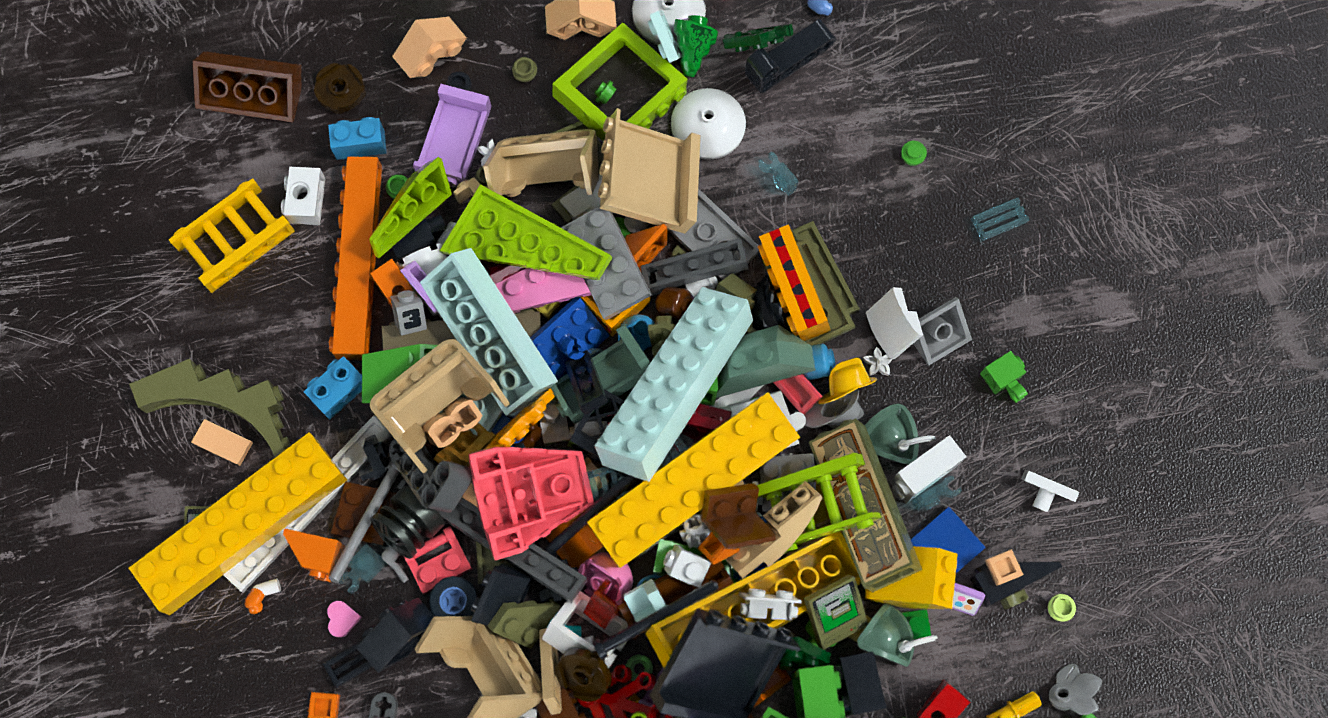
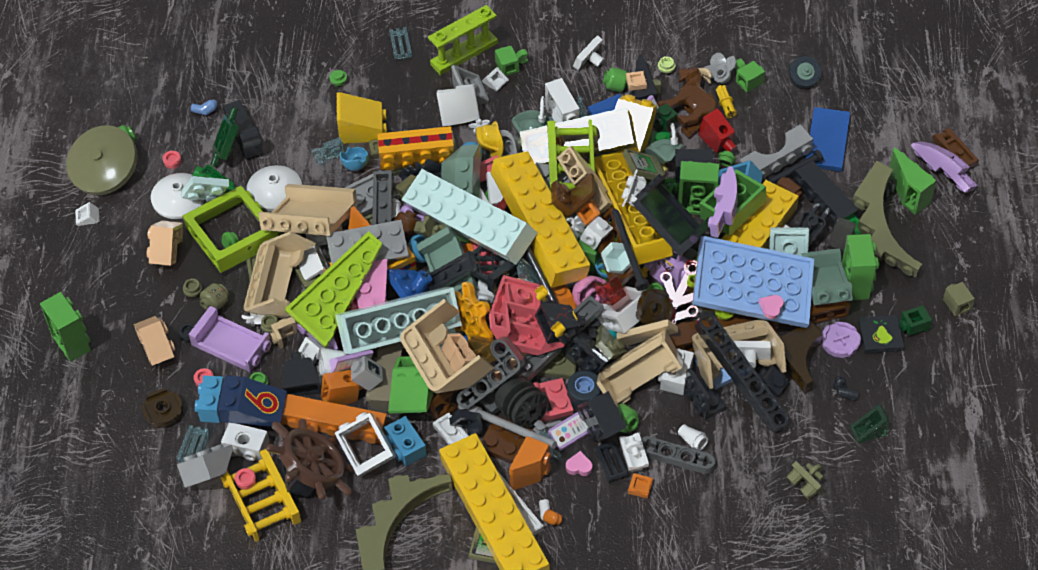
camera: 75 degrees left, 20 degrees down
light nougat tile [191,419,253,466] -> none
reddish brown slope [193,51,302,122] -> none
lime wedge [369,157,452,258] -> none
none -> clear light blue tile [177,425,209,463]
none -> light grey slope [177,444,233,487]
none -> coral tile [194,368,214,387]
none -> olive head [200,283,229,310]
none -> dark blue slope [217,375,287,426]
none -> coral tile [235,468,256,490]
none -> reddish brown brick [266,419,355,500]
none -> white window [335,412,396,477]
none -> yellow slope [337,92,387,144]
none -> dark azure hair [340,147,369,171]
none -> lime fence [428,5,498,75]
none -> white slope [482,67,509,91]
none -> black torso [535,285,585,344]
none -> slope [548,412,588,451]
none -> bright green head [603,67,628,92]
none -> bright green head [617,403,639,433]
none -> white hips [619,433,649,472]
none -> dark green brick [652,103,678,132]
none -> reddish brown animal [657,67,717,138]

